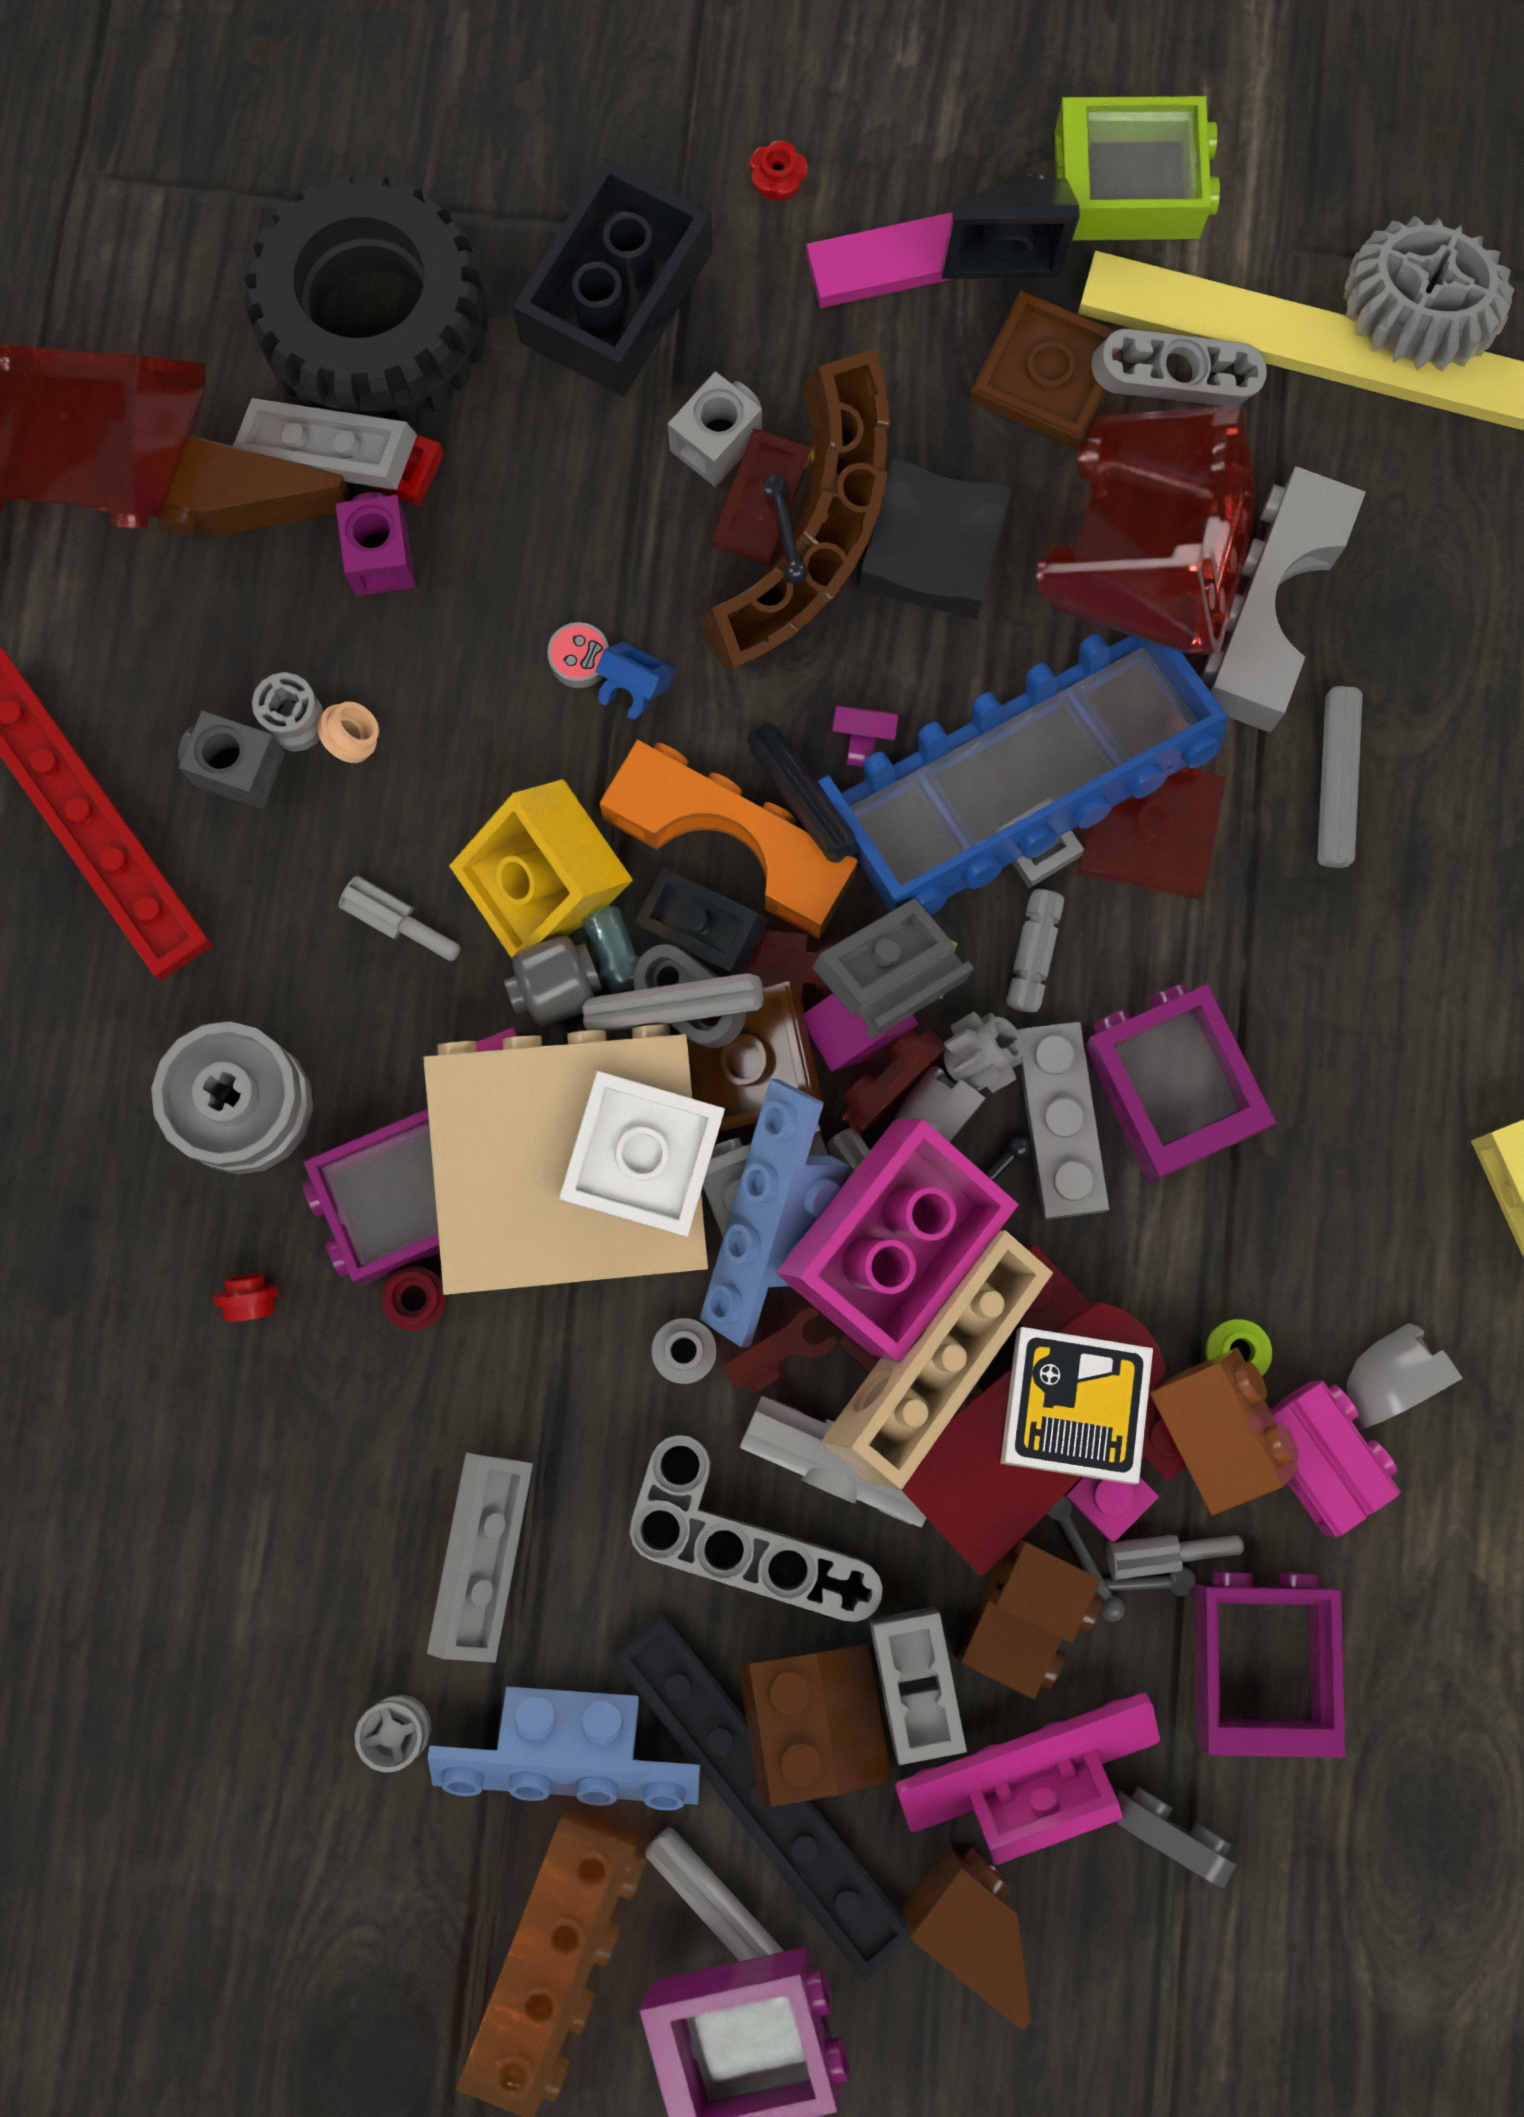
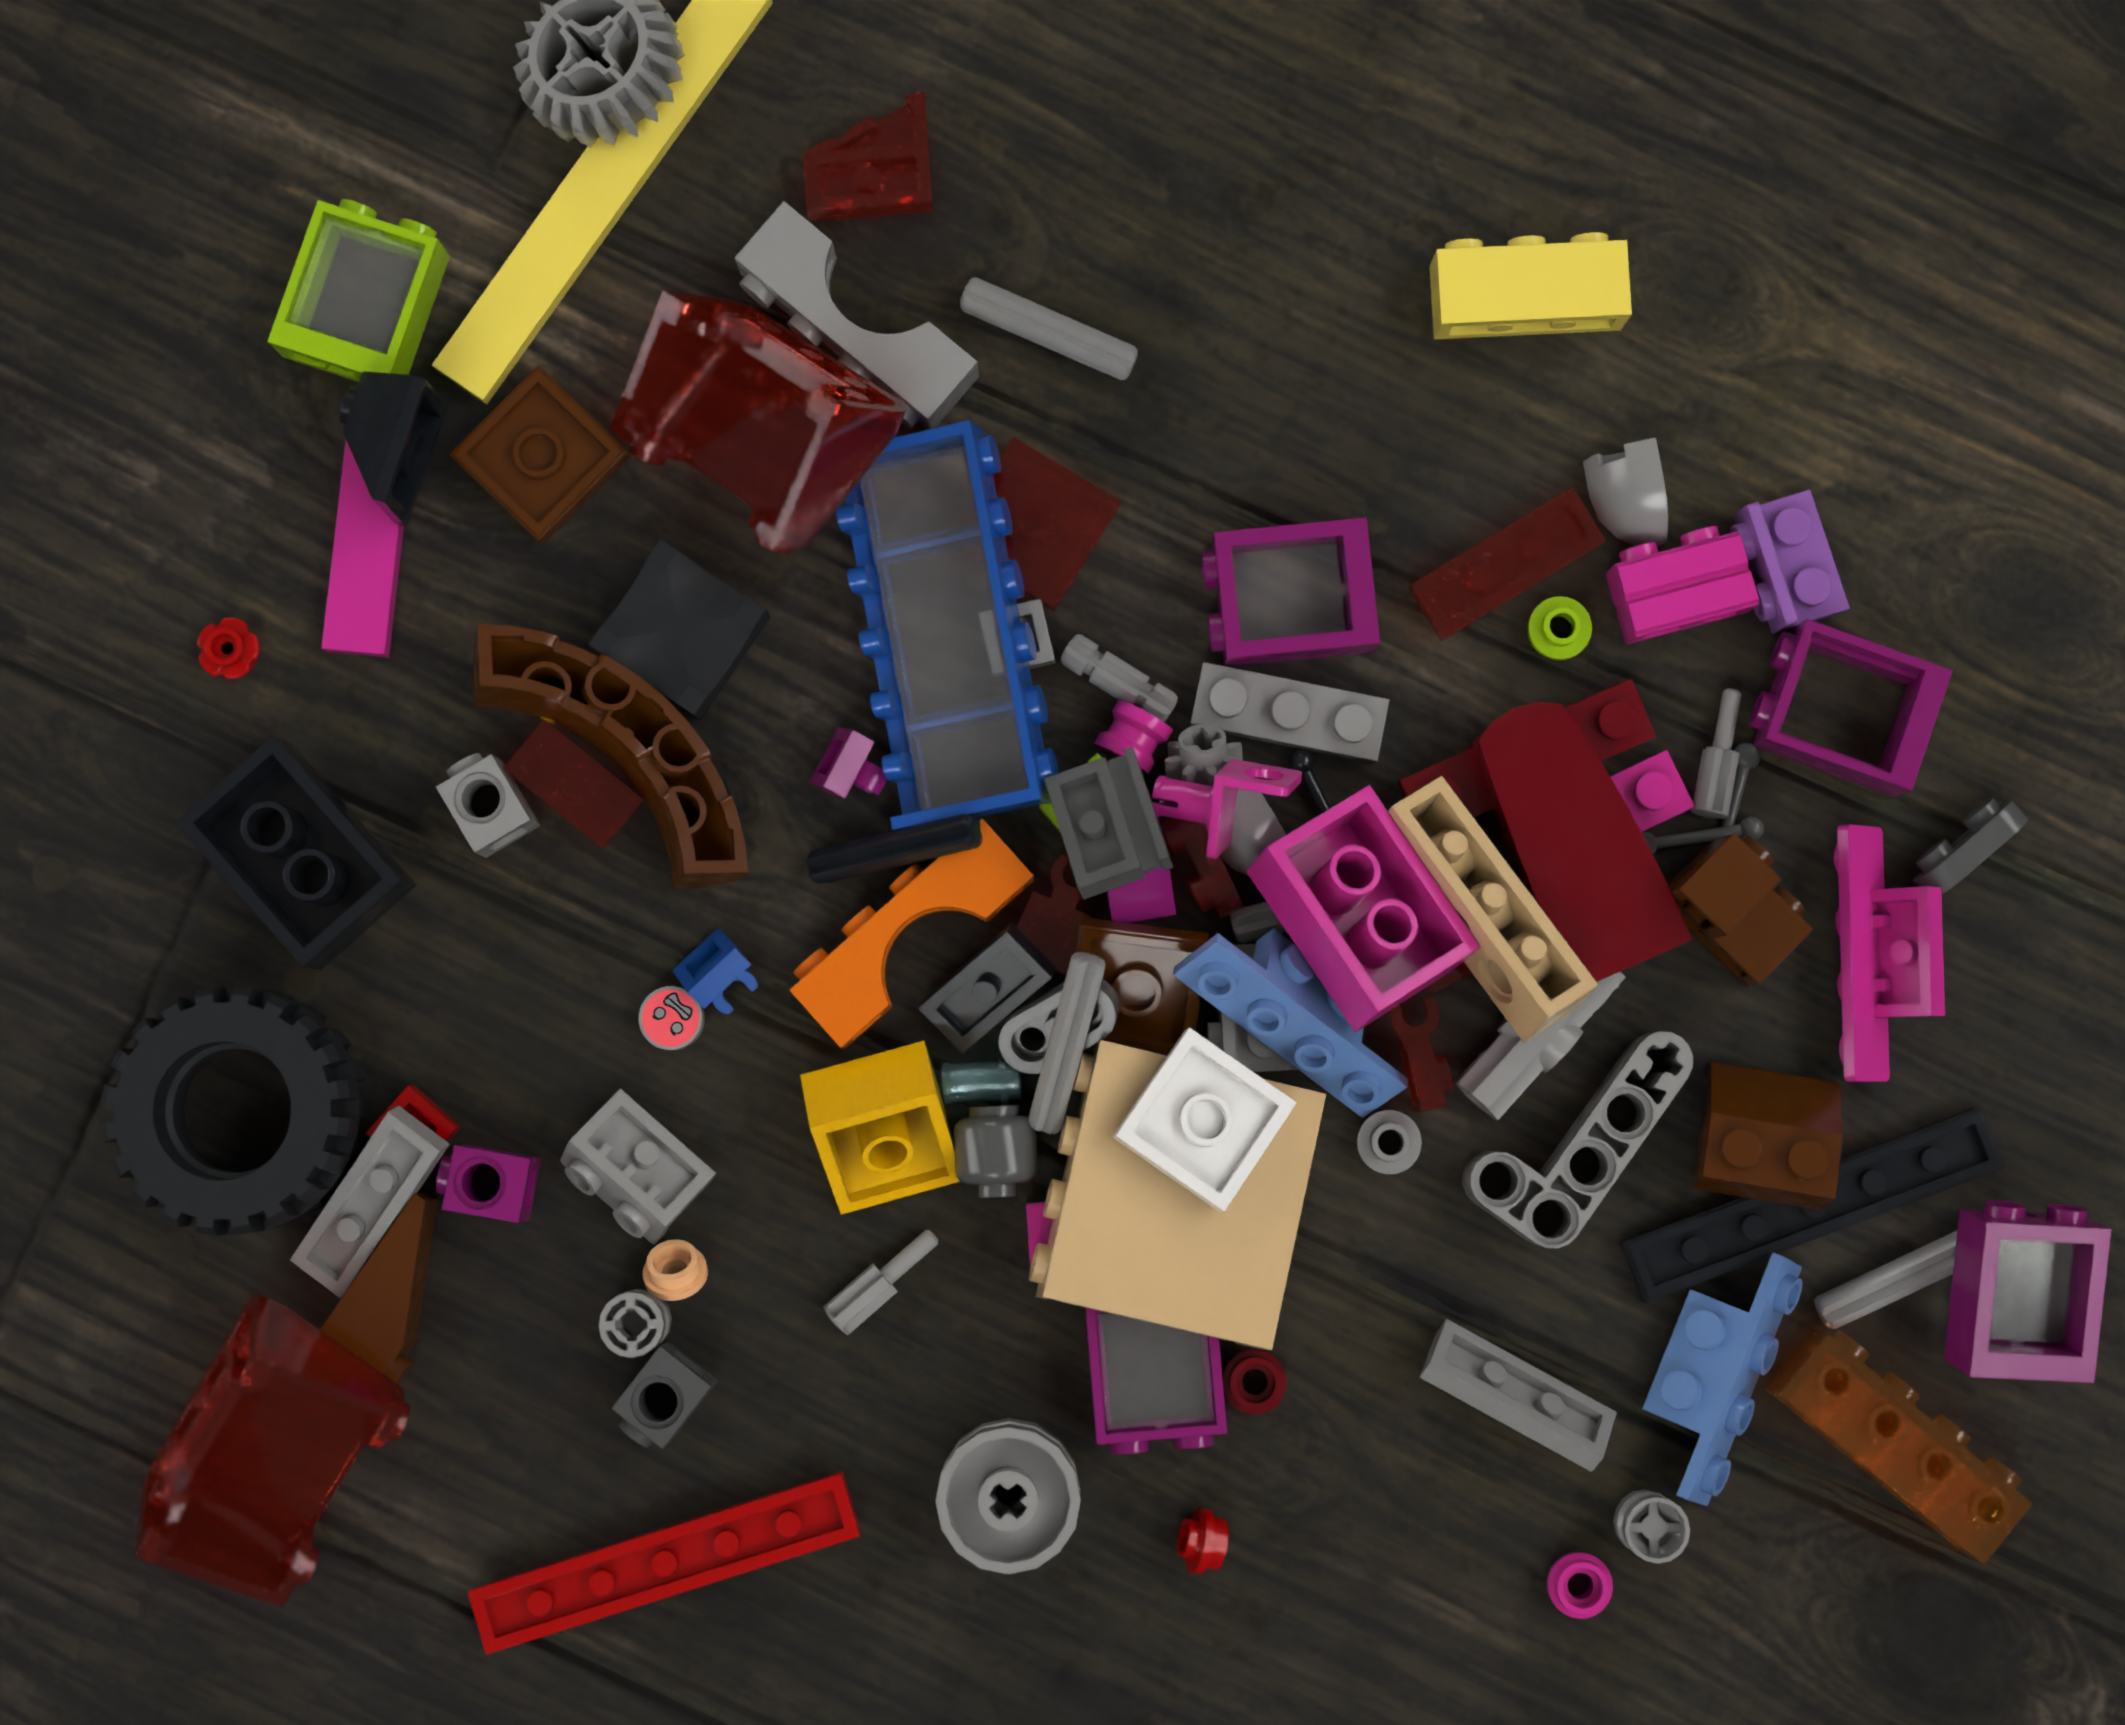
camera: 70 degrees left, 5 degrees up
black hinge [763,474,808,585] -> none
light grey brick [869,1606,967,1765] -> none
reddish brown slope [901,1843,1032,2032] -> none
tile [1000,1327,1153,1485] -> none
light grey beam [1091,329,1267,406] -> none
dark orange brick [1150,1347,1300,1515] -> none
none -> light grey bracket [560,1088,716,1245]
none -> clear red wing [803,91,934,222]
none -> dark pink wheel [1094,700,1173,775]
none -> dark pink bracket [1152,759,1302,859]
none -> clear red plate [1408,487,1606,642]
none -> dark pink plate [1547,1552,1613,1619]
none -> medium lavender bracket [1730,489,1850,635]

